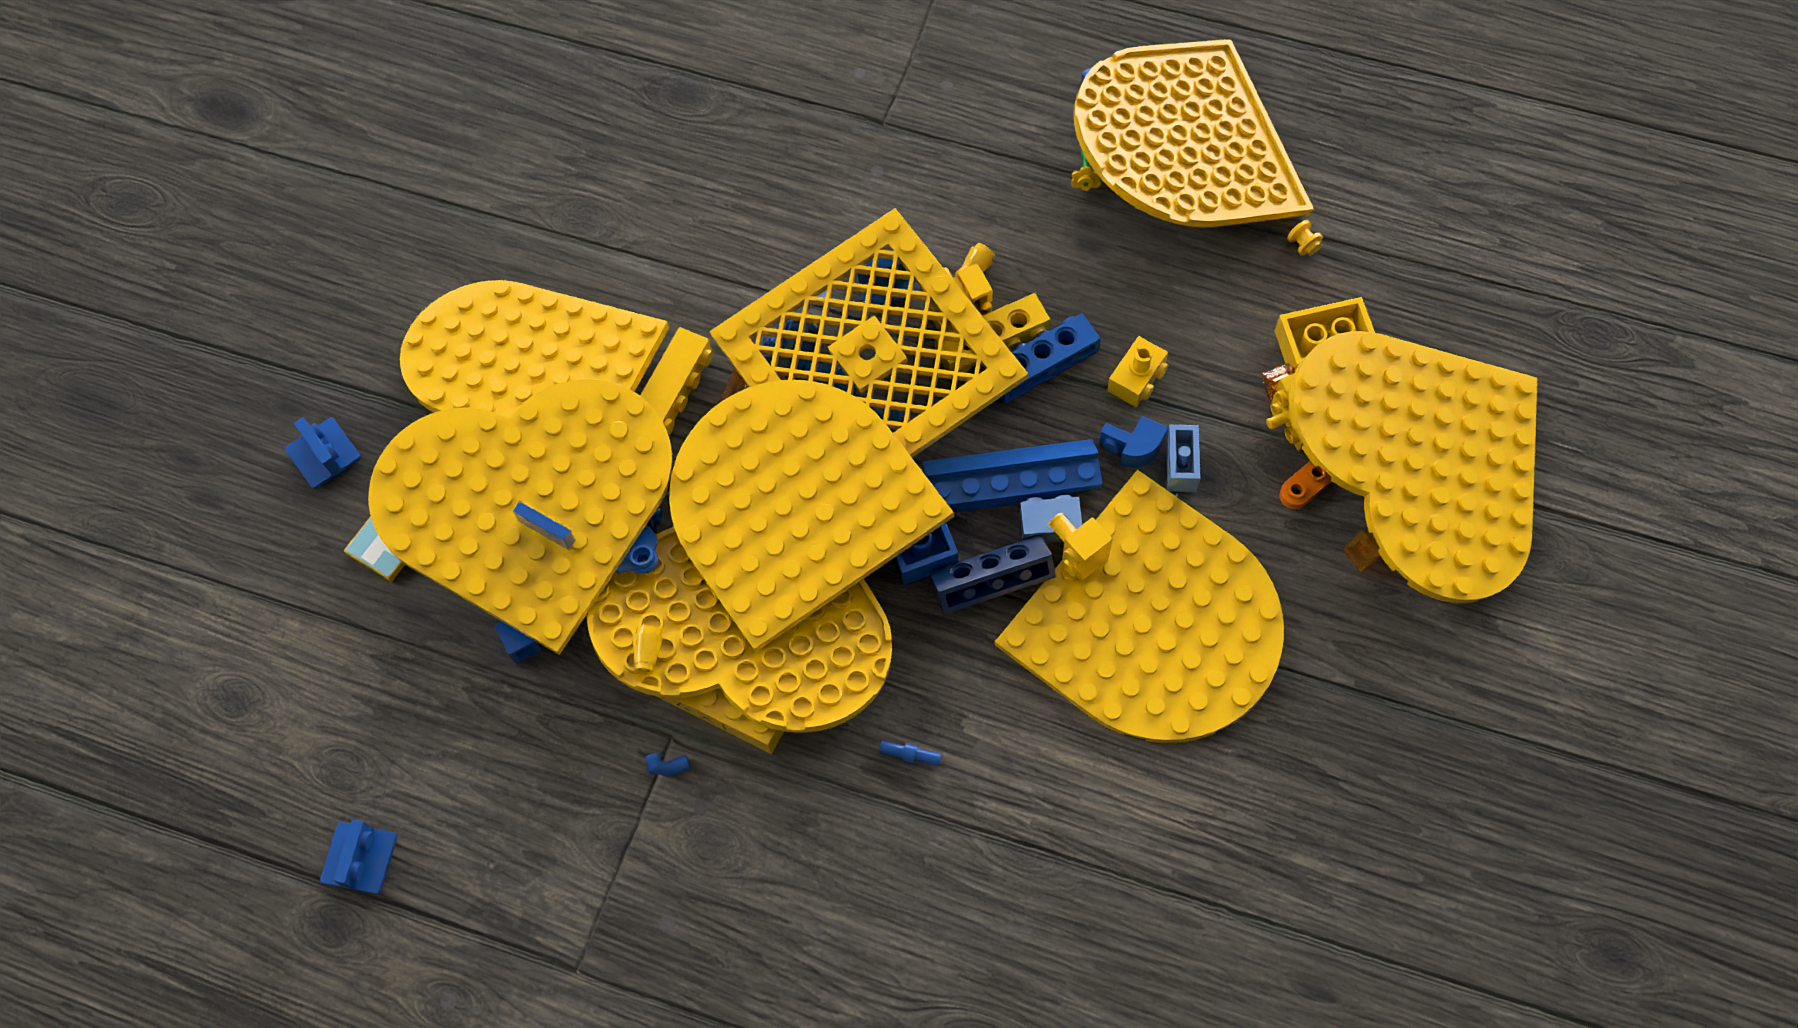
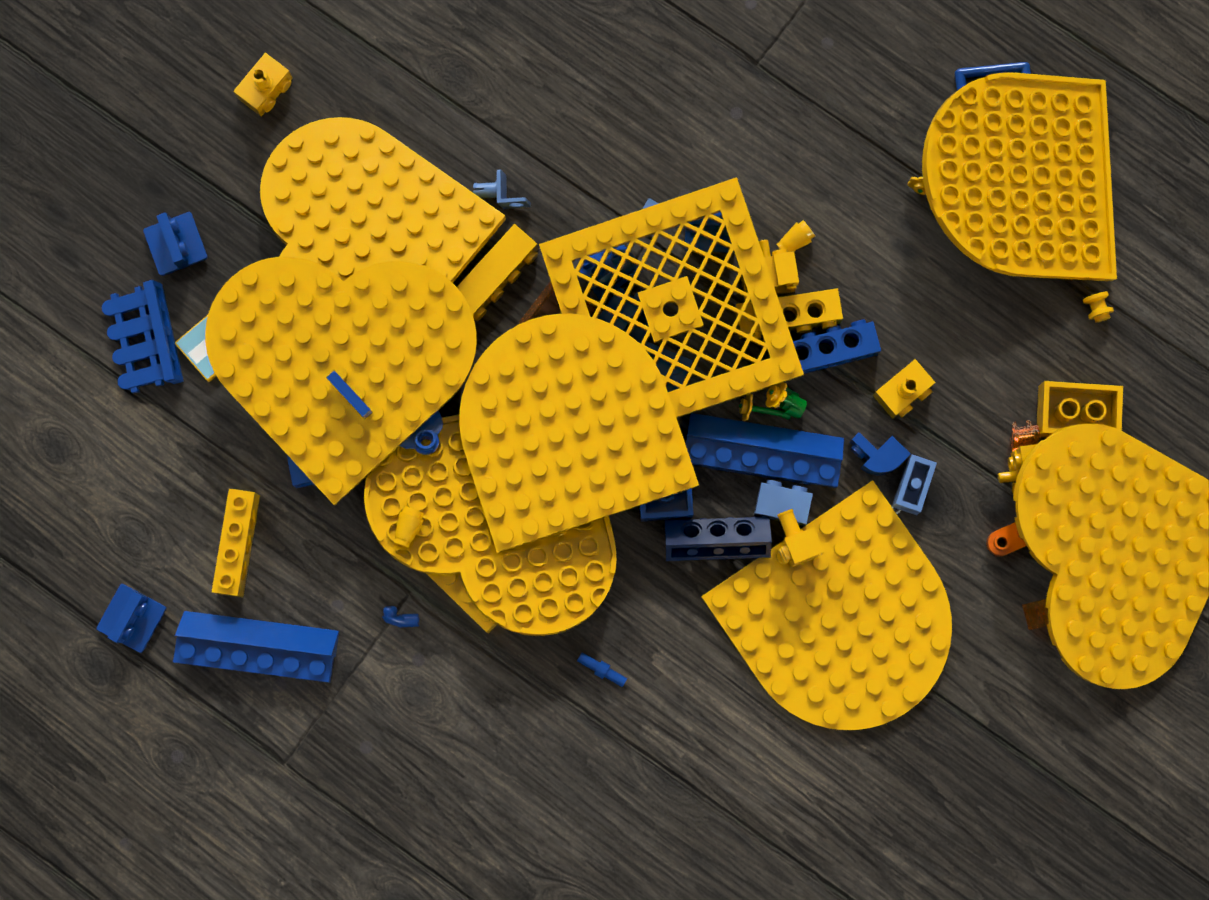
camera: 15 degrees right, 15 degrees up
none -> blue fence [102,280,184,393]
none -> blue slope [173,611,339,683]
none -> yellow brick [212,489,260,598]
none -> yellow brick [233,53,293,116]
none -> medium blue bracket [473,169,531,209]
none -> plant [739,382,807,421]

